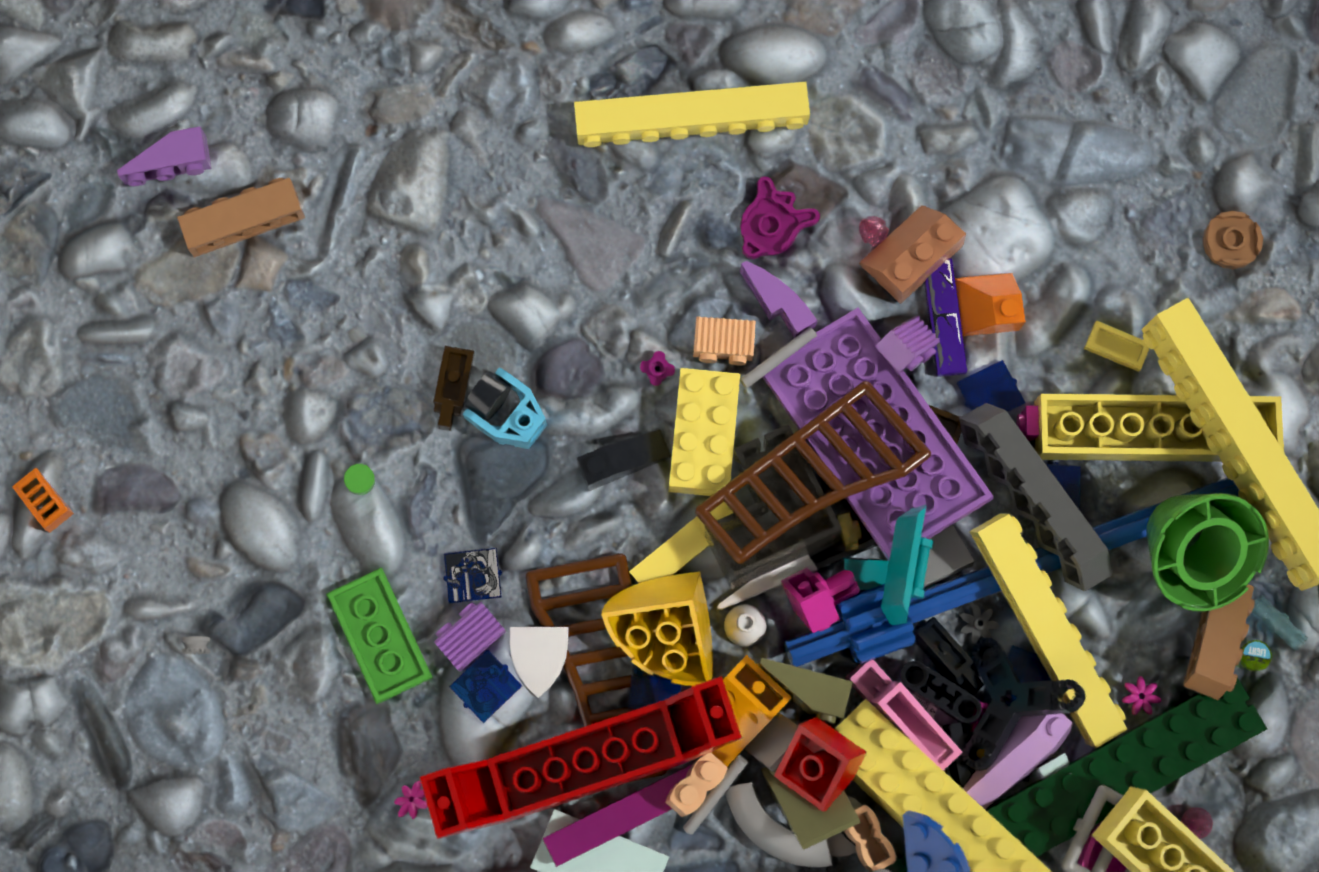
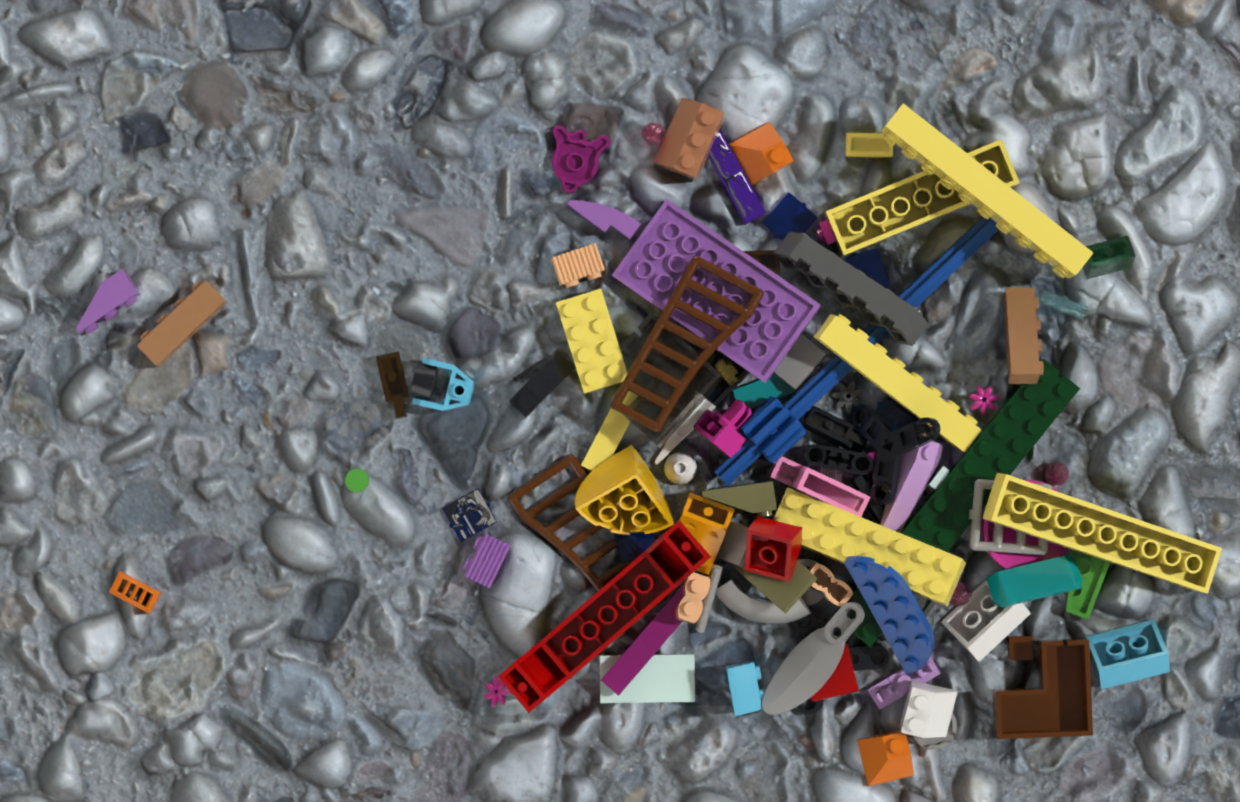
camera: 15 degrees left, 10 degrees up
light grey bush [182,636,210,654] -> none
bright green tile [326,568,433,705] -> none
clear blue piece [449,650,522,723] -> none
white sticker [510,627,568,698] -> none
light yellow brick [574,82,810,147] -> none
magenta plate [640,351,675,386] -> none
light grey bar [740,327,817,389] -> none
medium lavender brick [875,316,940,373] -> none
teal piece [881,504,933,625] -> none
bright green cone [1146,494,1269,611] -> none
medium nougat tile [1202,211,1263,269] -> none
tile [1240,640,1272,671] -> none

